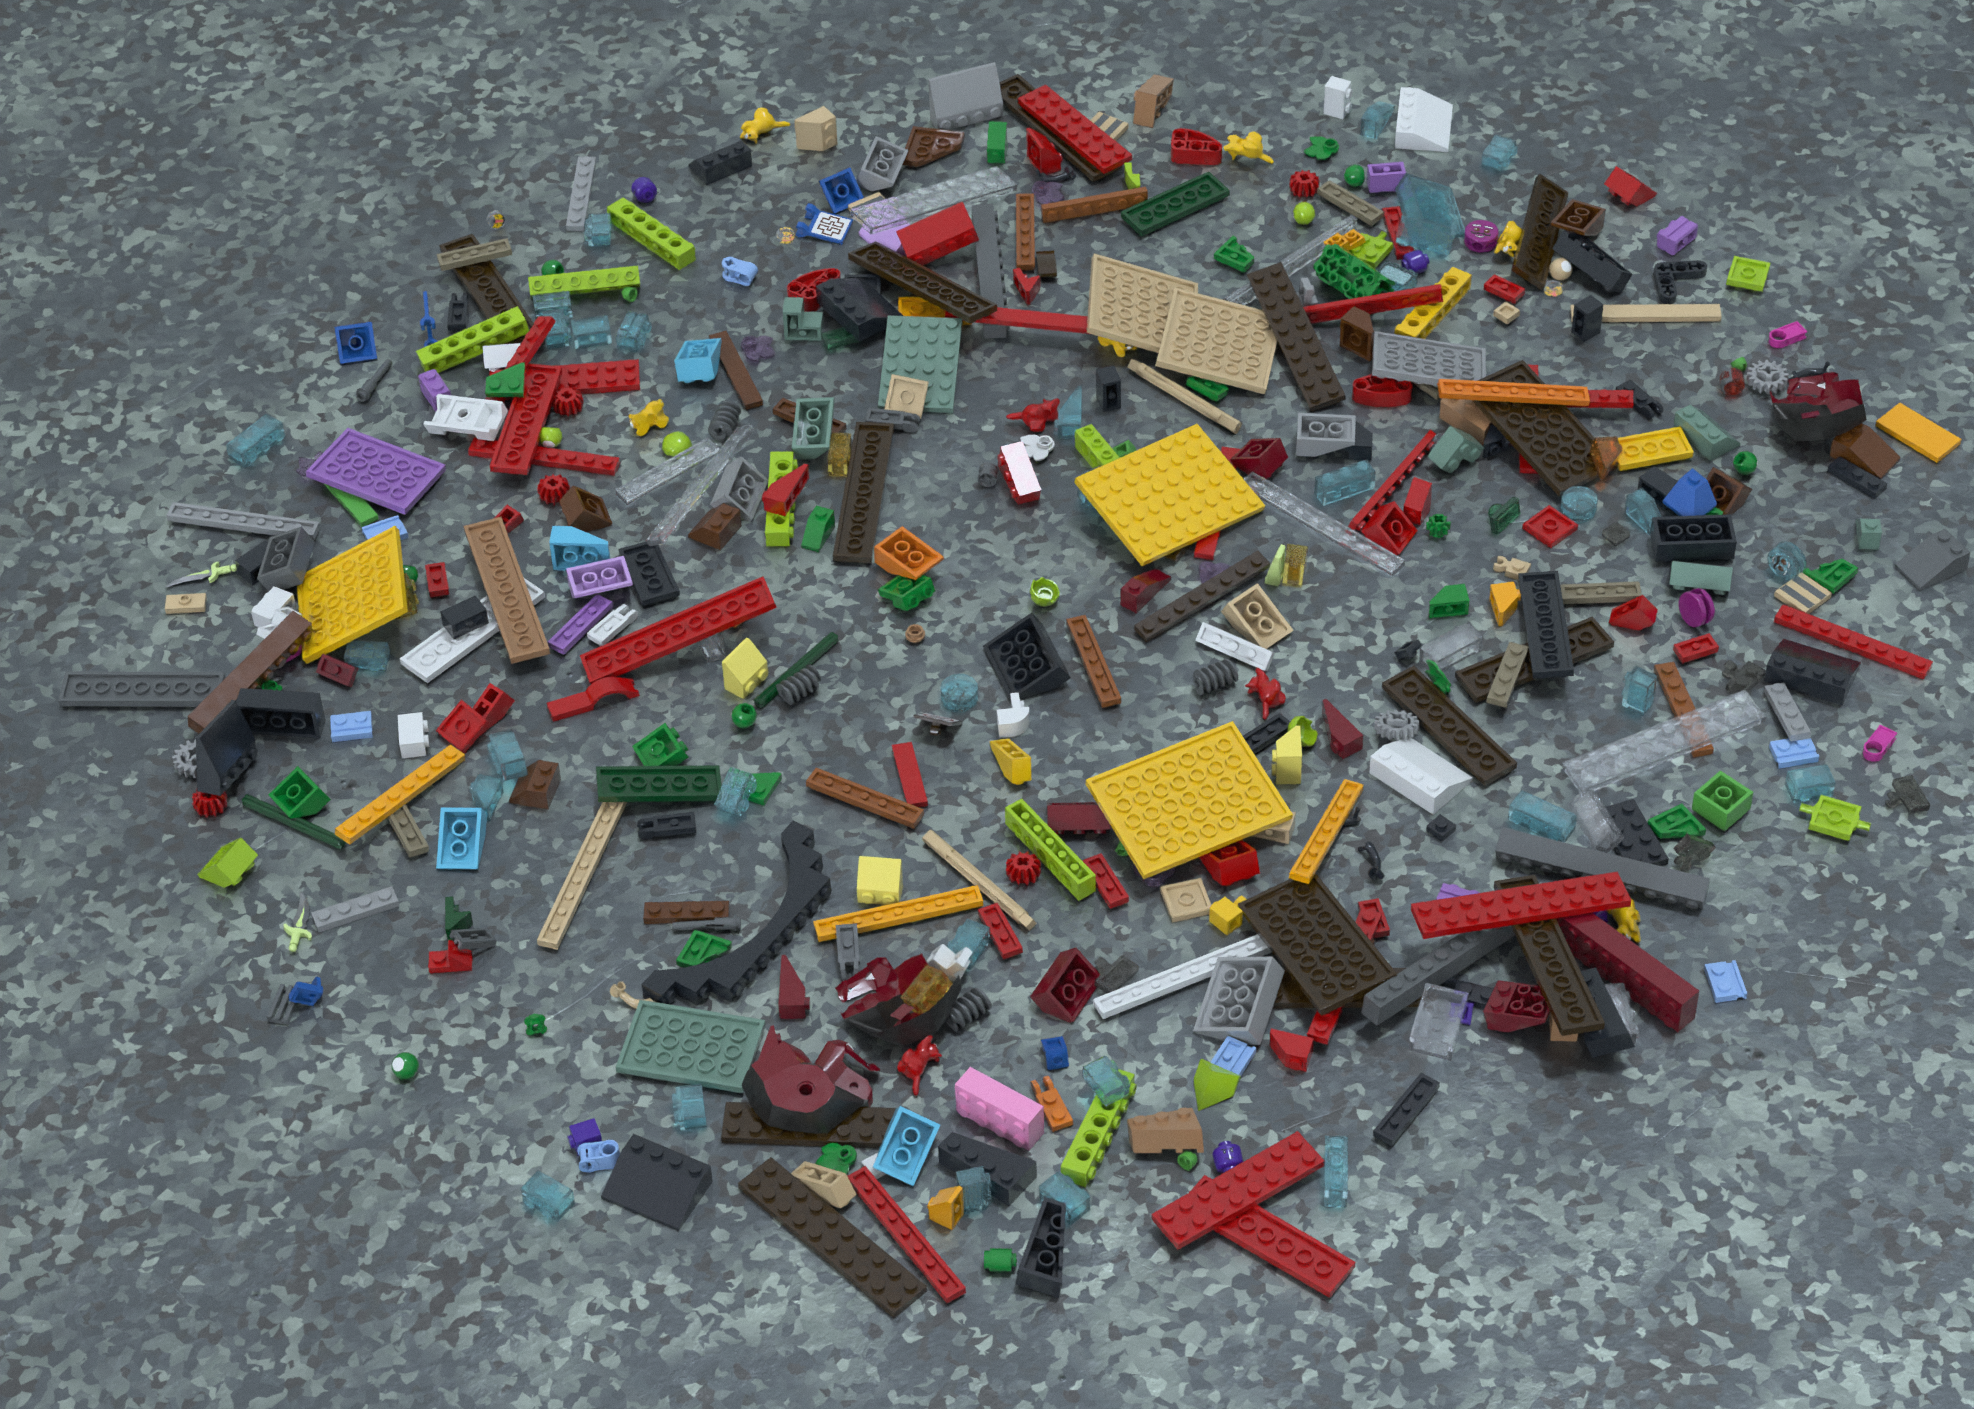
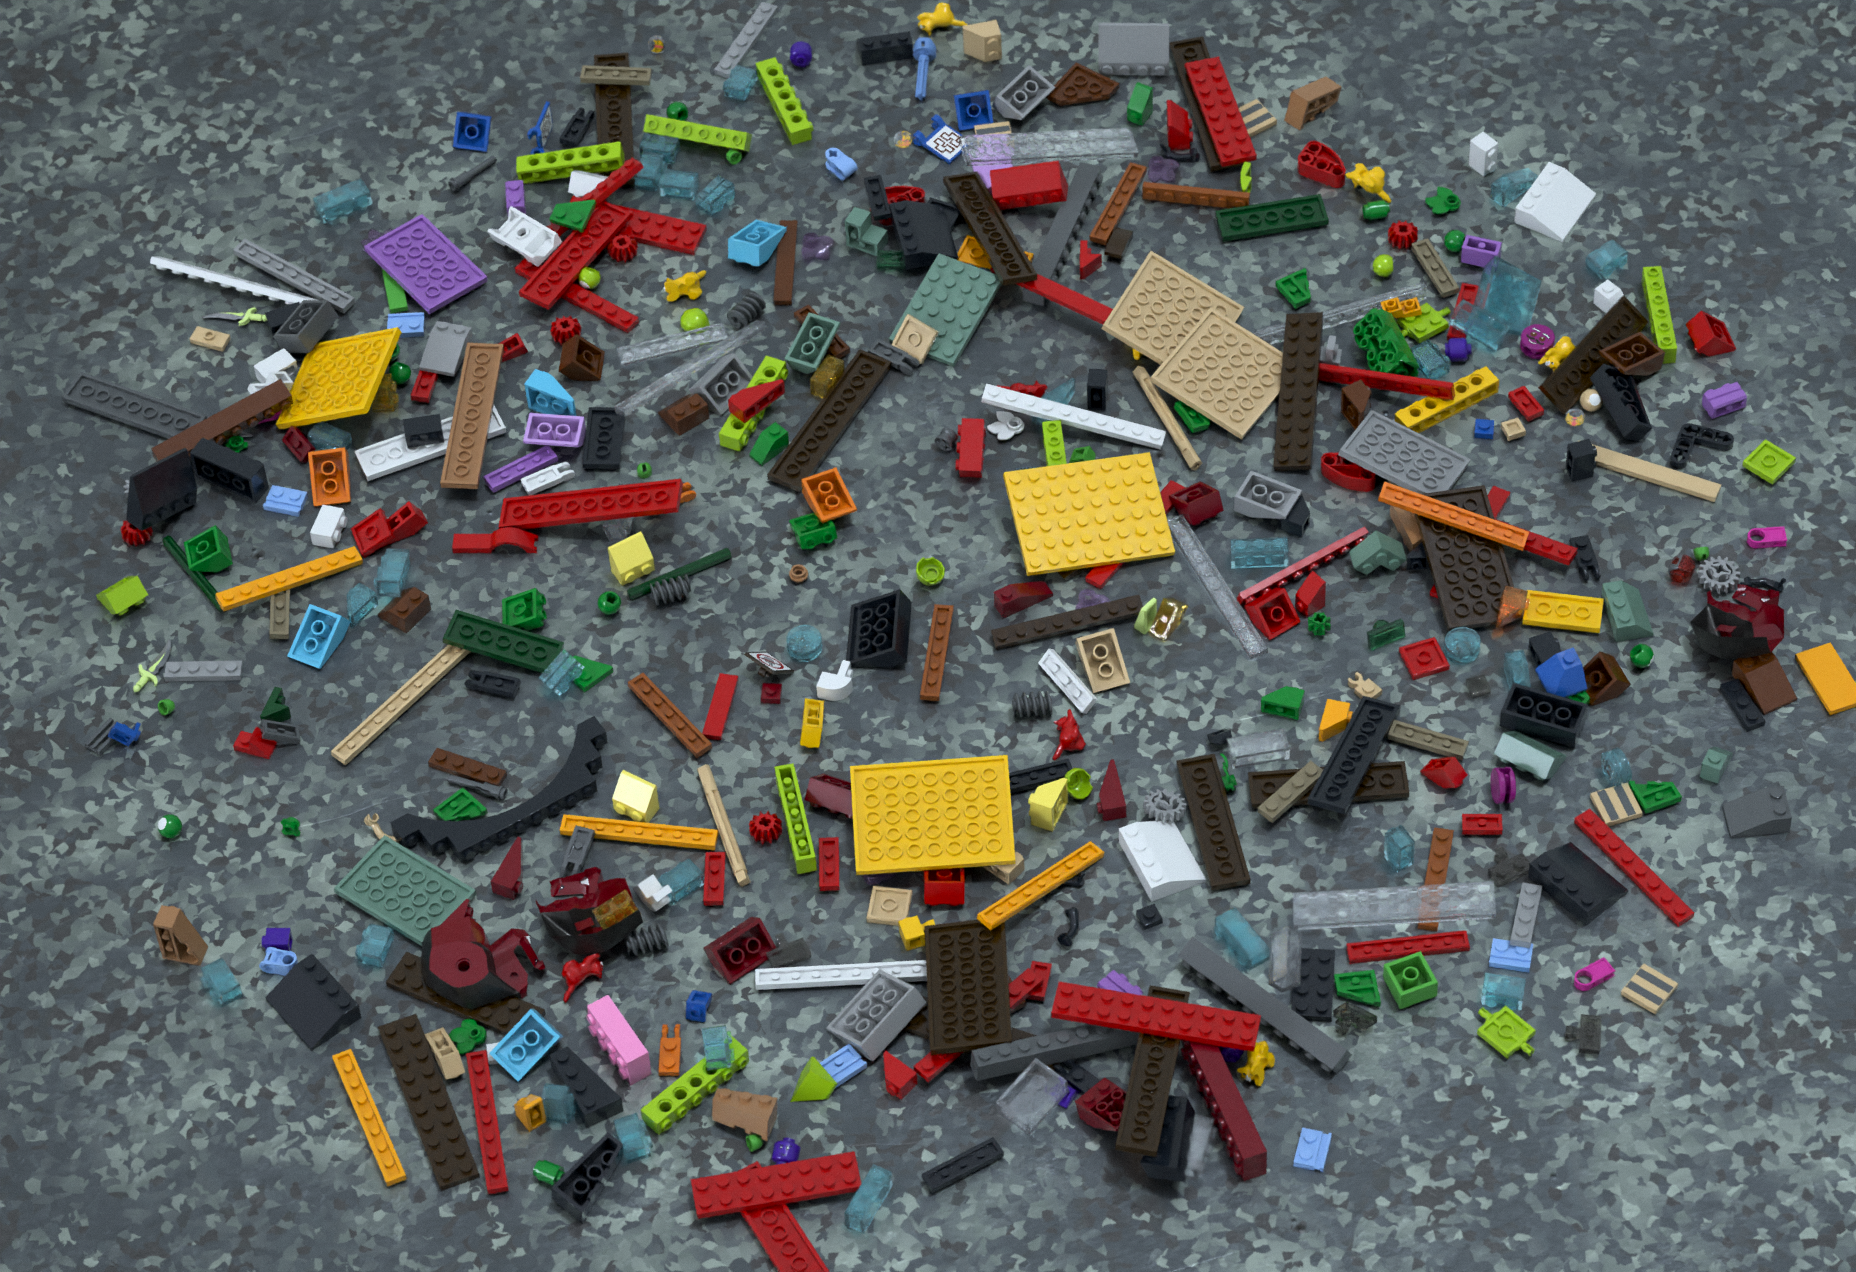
camera: 25 degrees right, 5 degrees up
none -> white plate [150,256,317,305]
none -> medium nougat wedge [153,905,208,966]
none -> bright green hinge [158,699,175,715]
none -> orange slope [308,447,351,507]
none -> light orange plate [332,1049,407,1187]
none -> light grey slope [419,321,472,376]
none -> bright green hinge [637,462,652,479]
none -> dark red plate [761,683,782,704]
none -> black plate [864,175,891,221]
none -> medium blue piece [913,37,937,100]
none -> white plate [981,384,1166,450]
none -> red tile [1346,930,1470,964]
none -> green brick [1362,200,1390,220]
none -> blue plate [1474,419,1494,439]
none -> white slope [1594,280,1624,313]
none -> tan tile [1621,963,1678,1015]
none -> lime brick [1641,266,1677,364]

